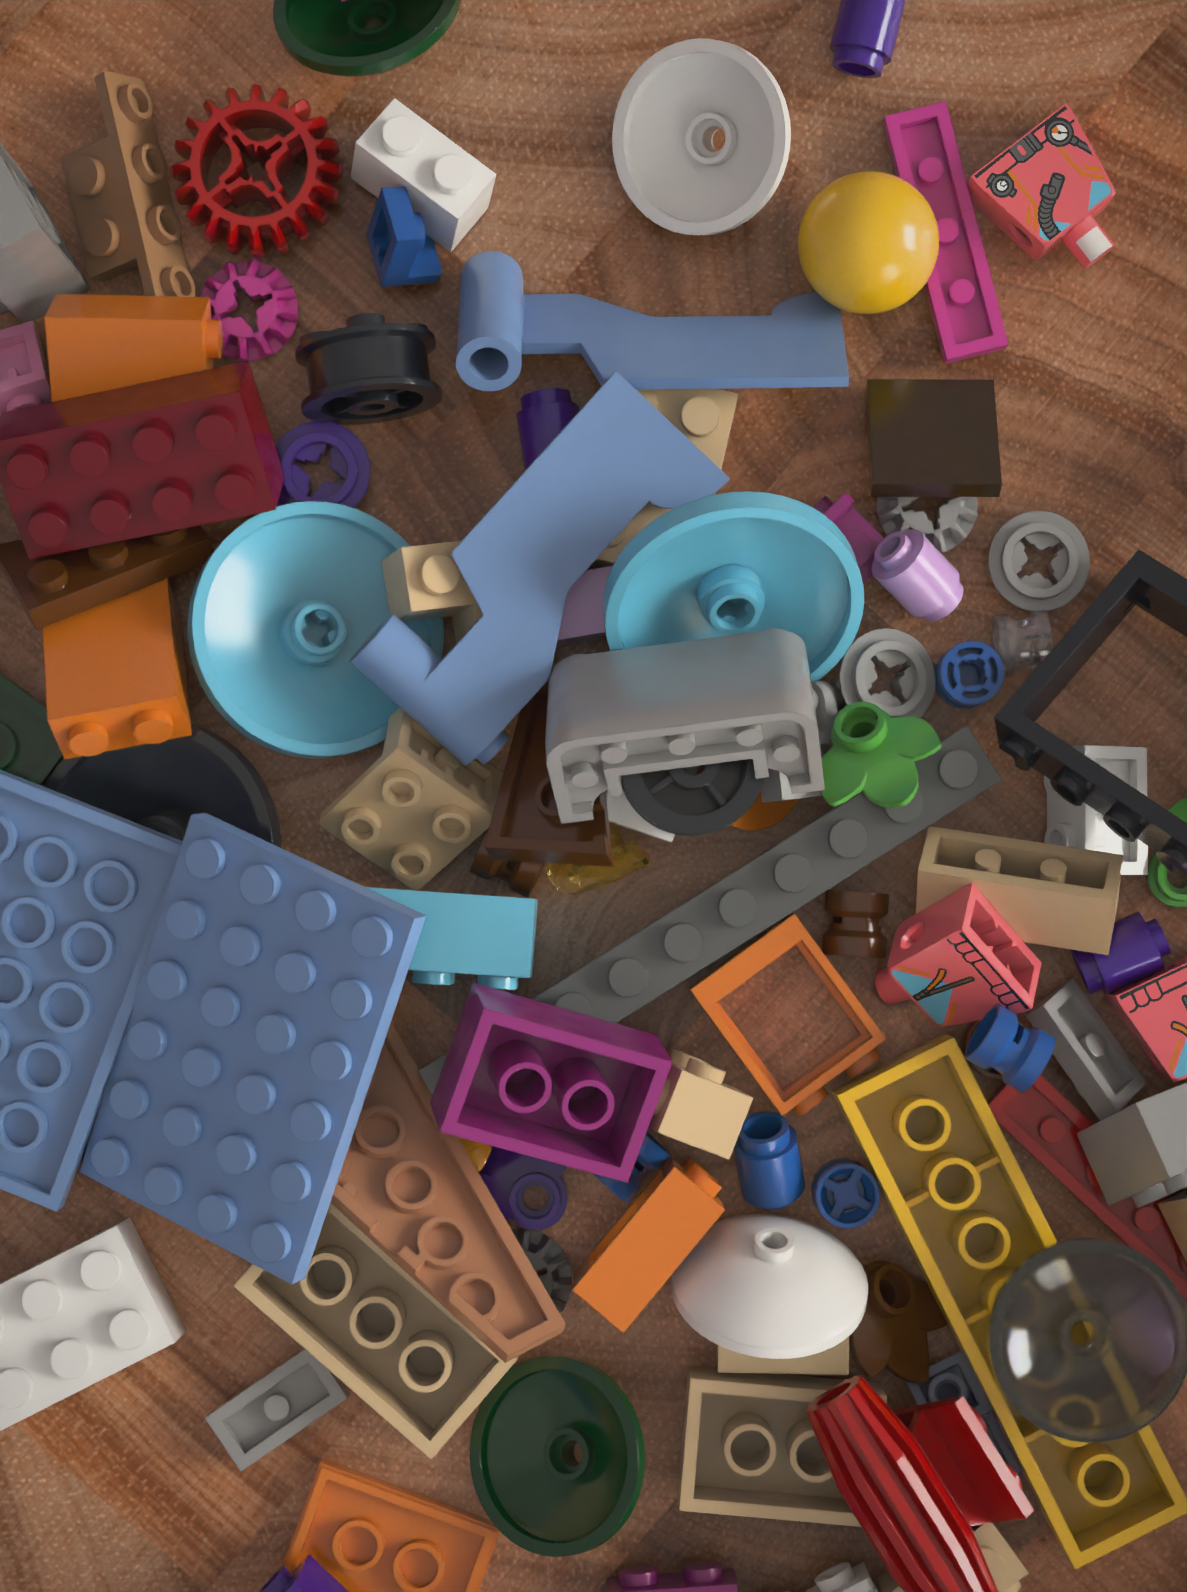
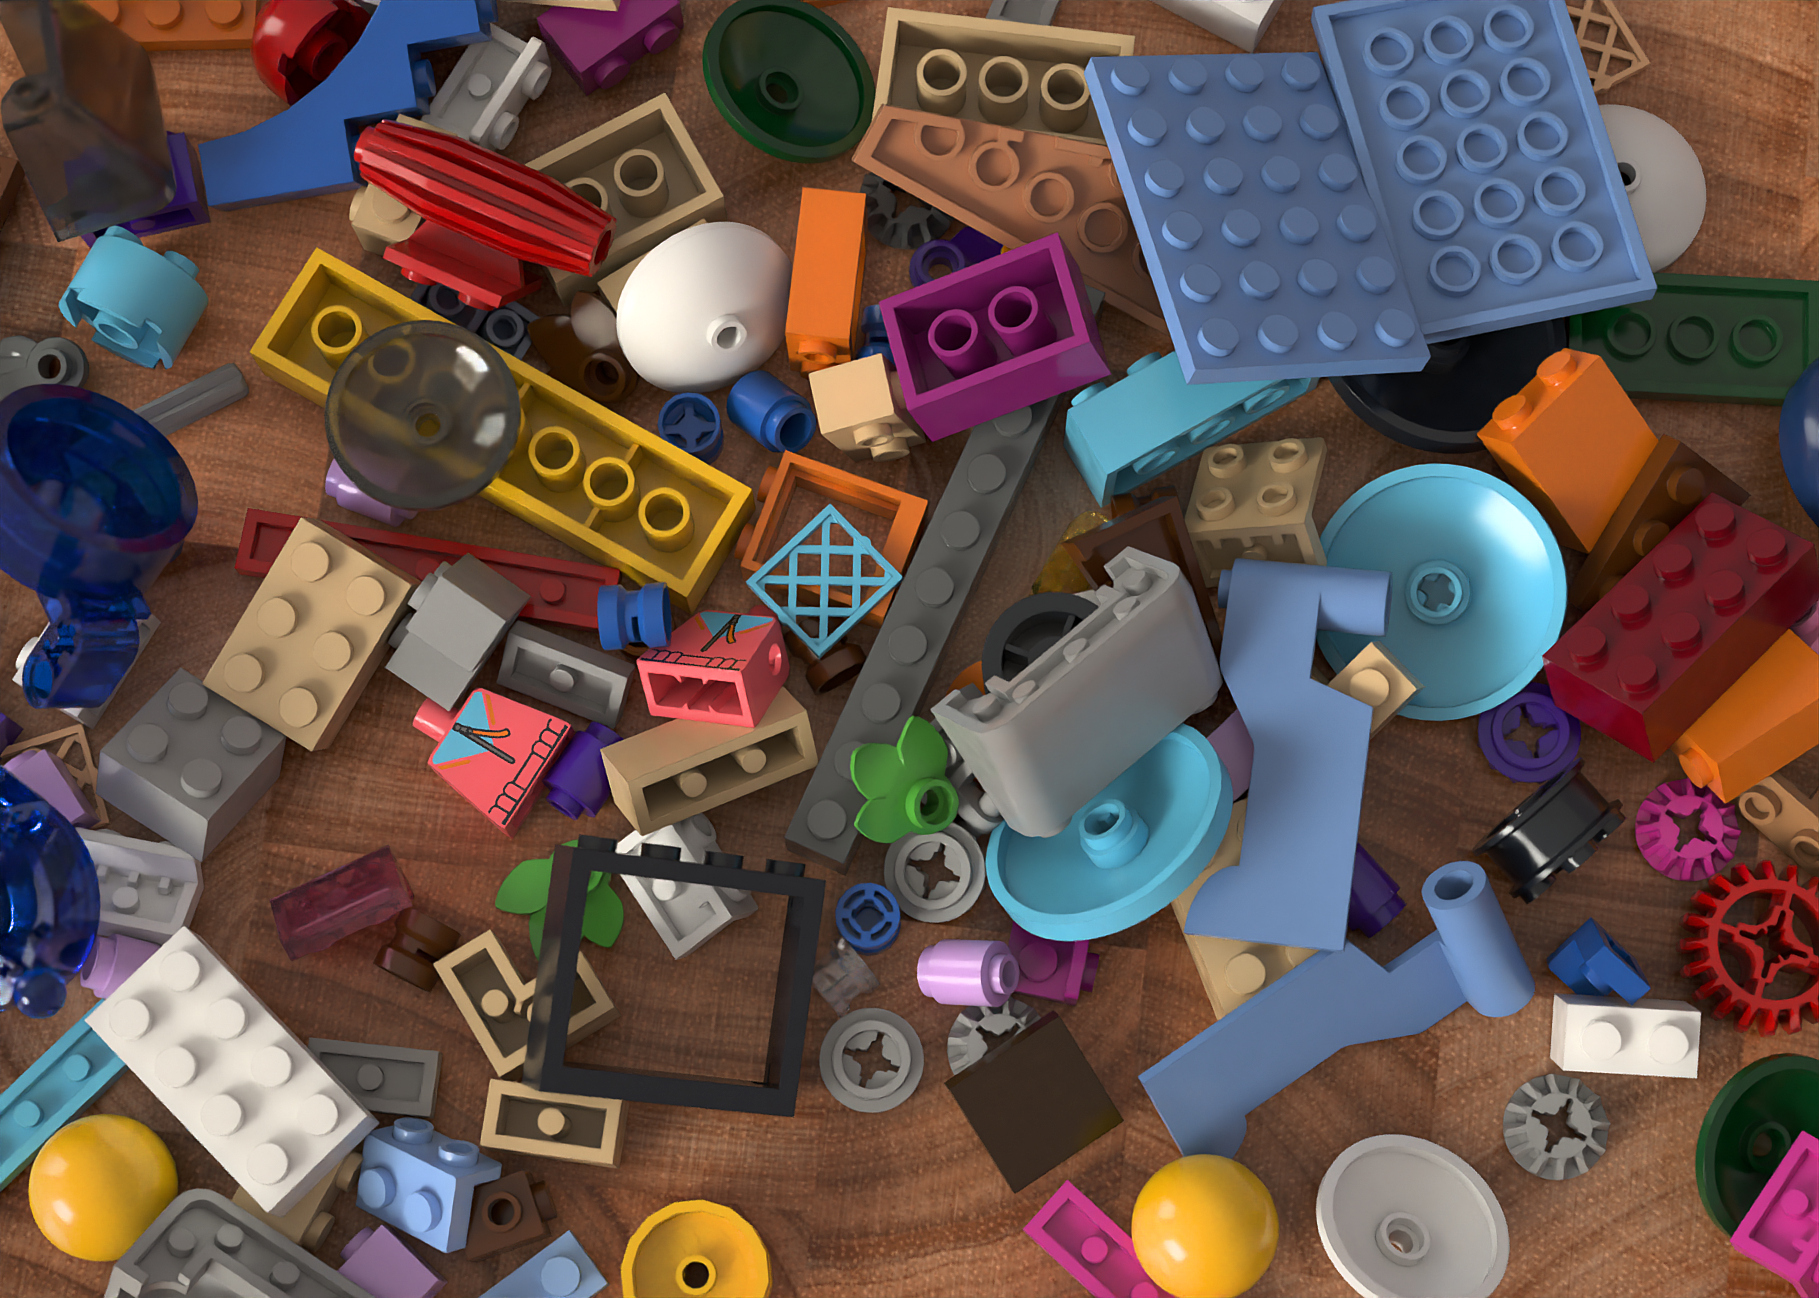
camera: 145 degrees right, 10 degrees down
none -> medium azure window [746,504,903,659]
none -> light grey gear [1503,1073,1611,1180]

